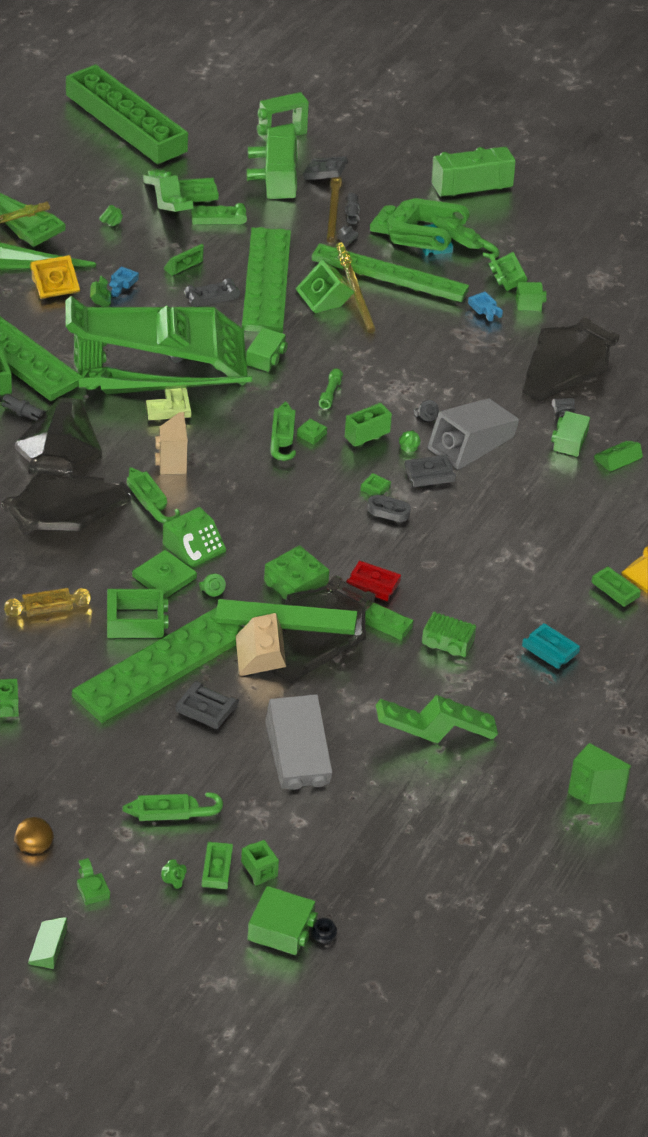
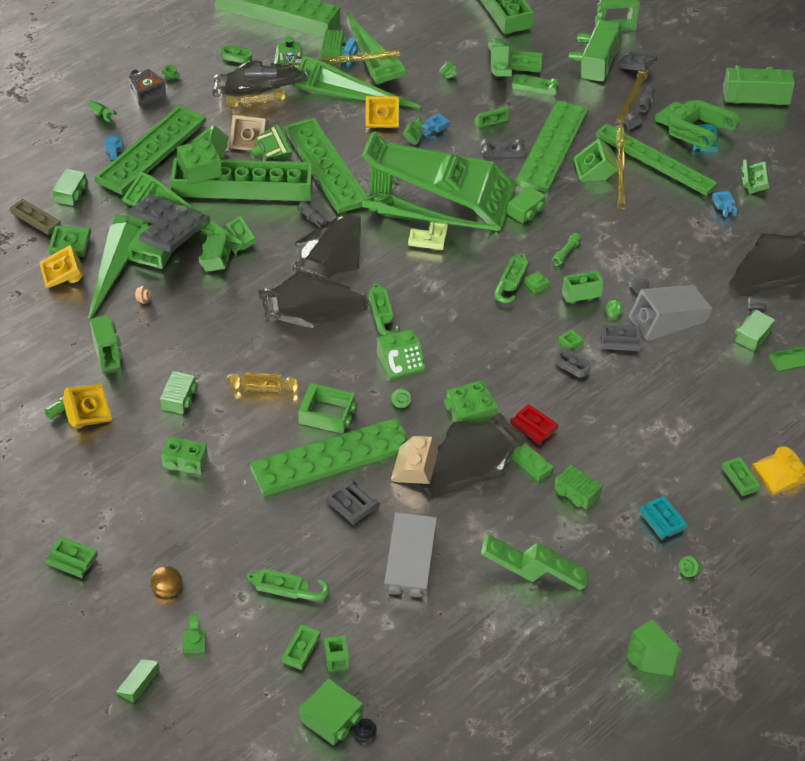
camera: 20 degrees right, 5 degrees up
bright green plate [132,550,197,598] -> none
tan slope [155,412,187,475] -> none
bright green plate [161,859,187,889] -> none
bright green tile [215,599,358,635] -> none
bright green plate [431,216,500,259] -> none
bright green brick [516,282,546,311] -> none
none -> bright green plate [679,556,704,577]

